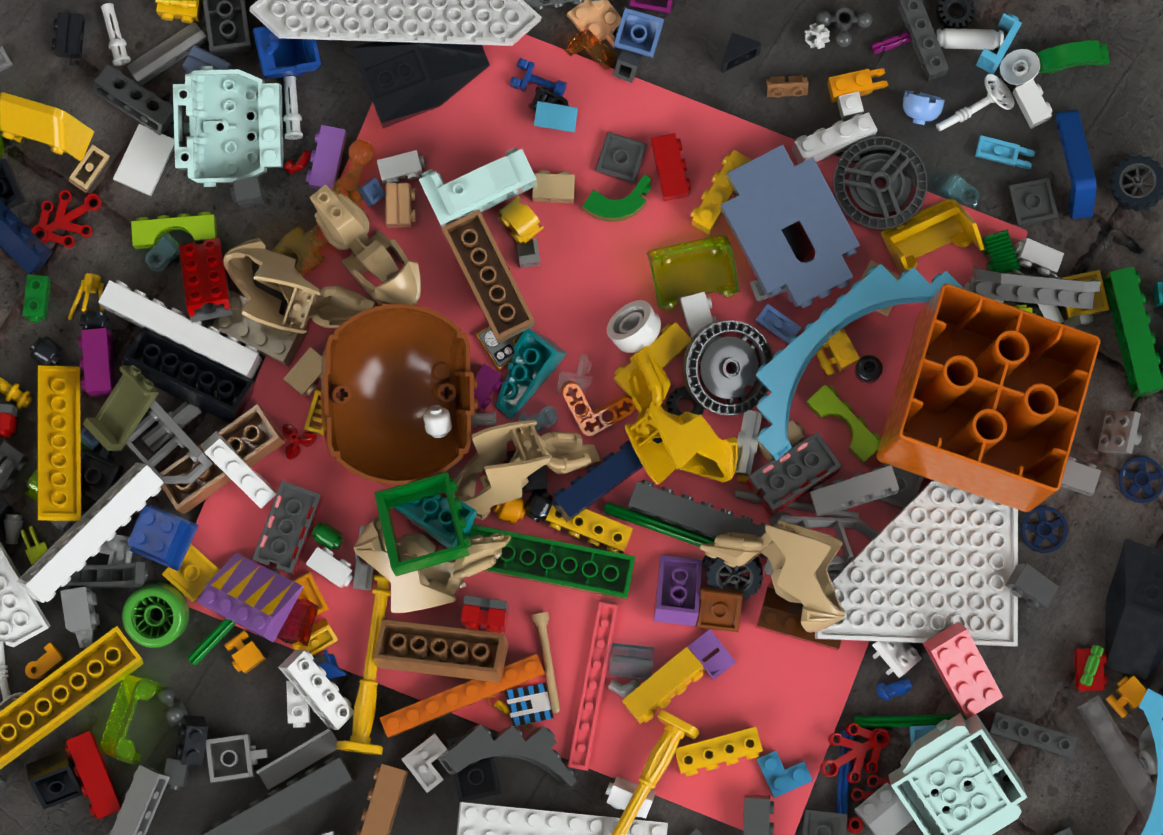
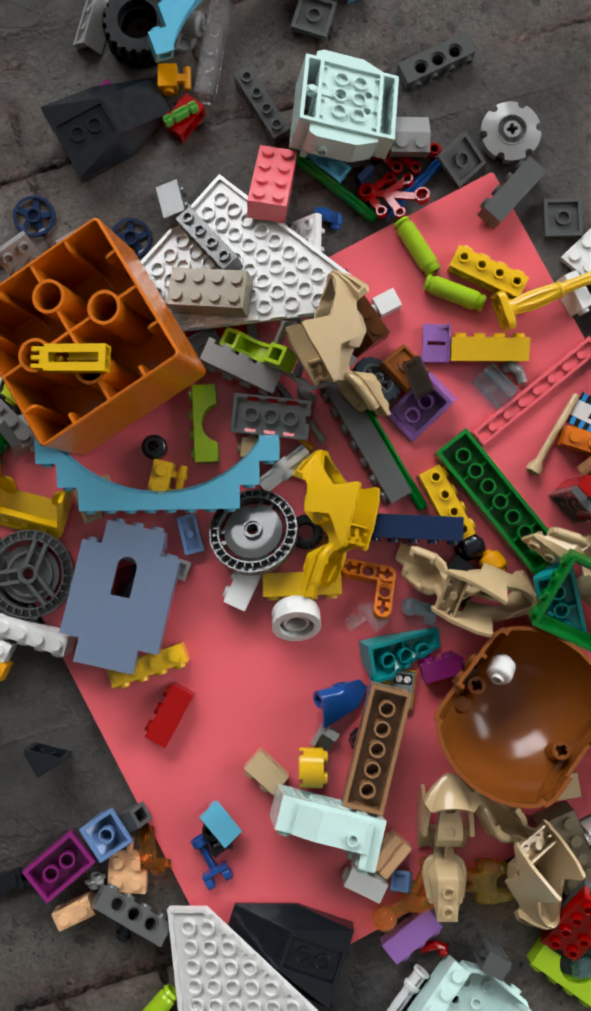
camera: 140 degrees left, 5 degrees up
white pin [471,411,496,428] -> none
green arch [582,174,652,222] -> none
dark grey tile [595,132,647,184] -> none
clear neon green windscreen [646,235,740,310] -> none
dark azure plate [756,751,813,798] -> none
medium nougat hinge [766,75,809,98] -> none
none -> yellow hinge [30,343,111,373]
none -> brick [166,267,253,318]
none -> brick [175,206,243,270]
none -> lime arch [219,327,298,374]
none -> blue panel [313,679,368,728]
none -> dark blue tile [356,164,375,187]
none -> white brick [371,288,402,319]
none -> lime axle [394,216,441,276]
none -> clear smoke tile [402,355,435,400]
none -> lime axle [423,274,487,312]

